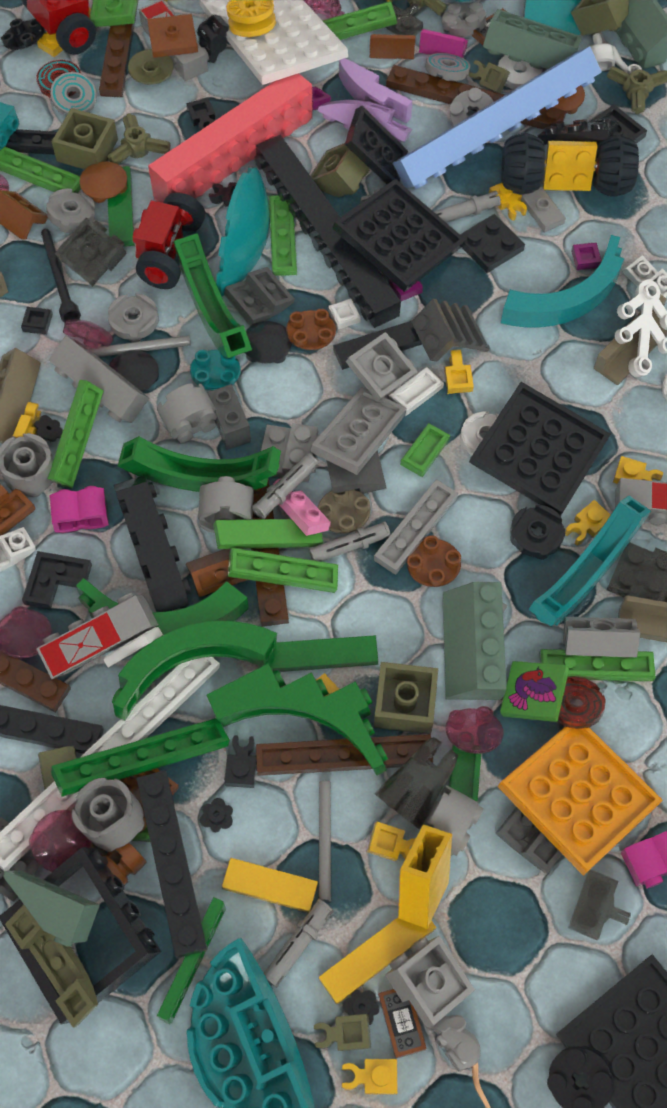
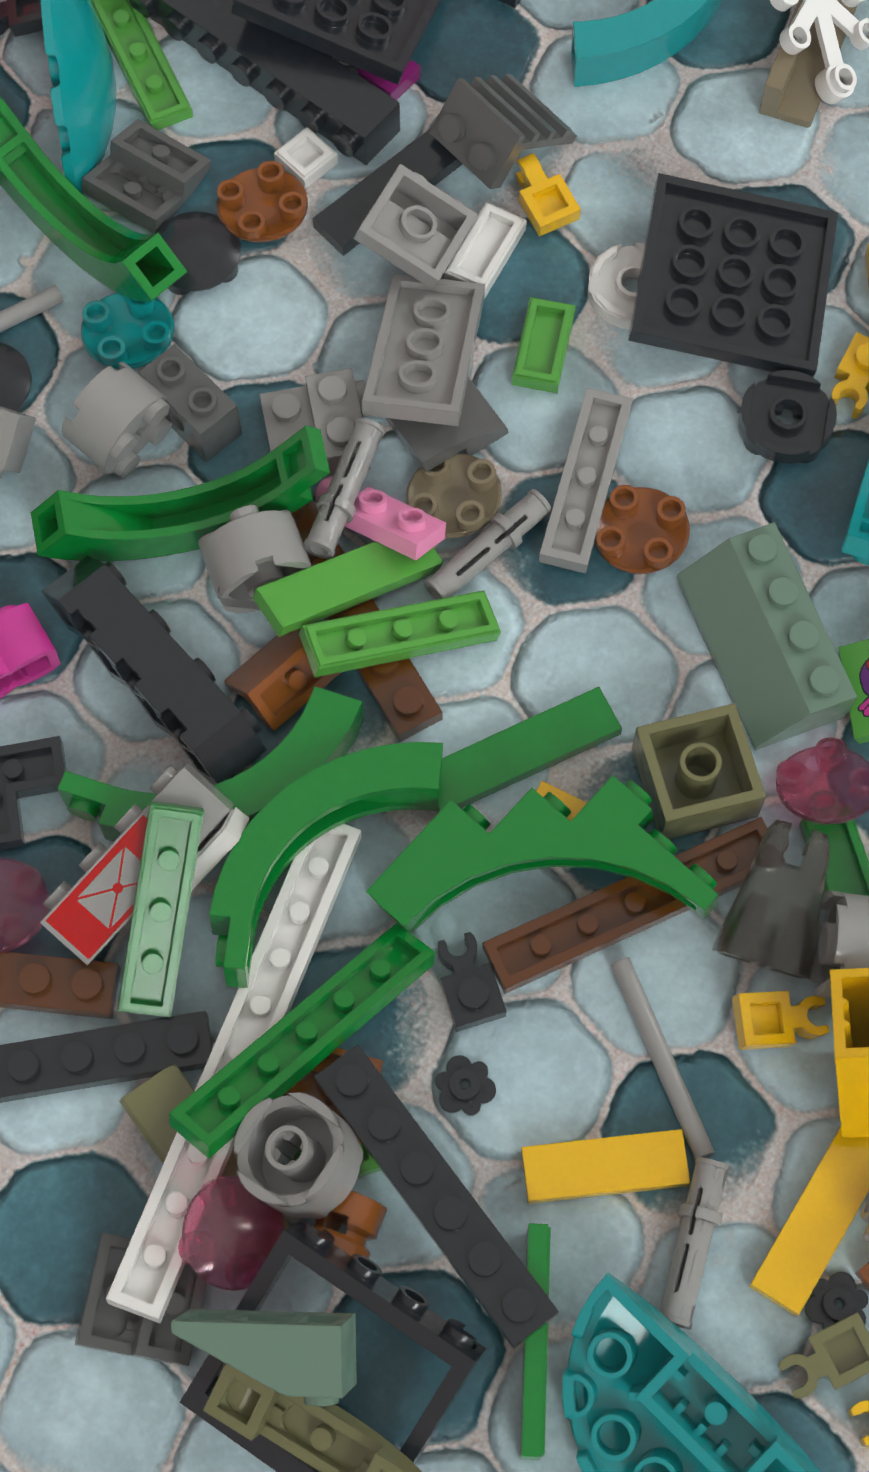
camera: 20 degrees left, 5 degrees up
none -> tile [118,801,204,1018]

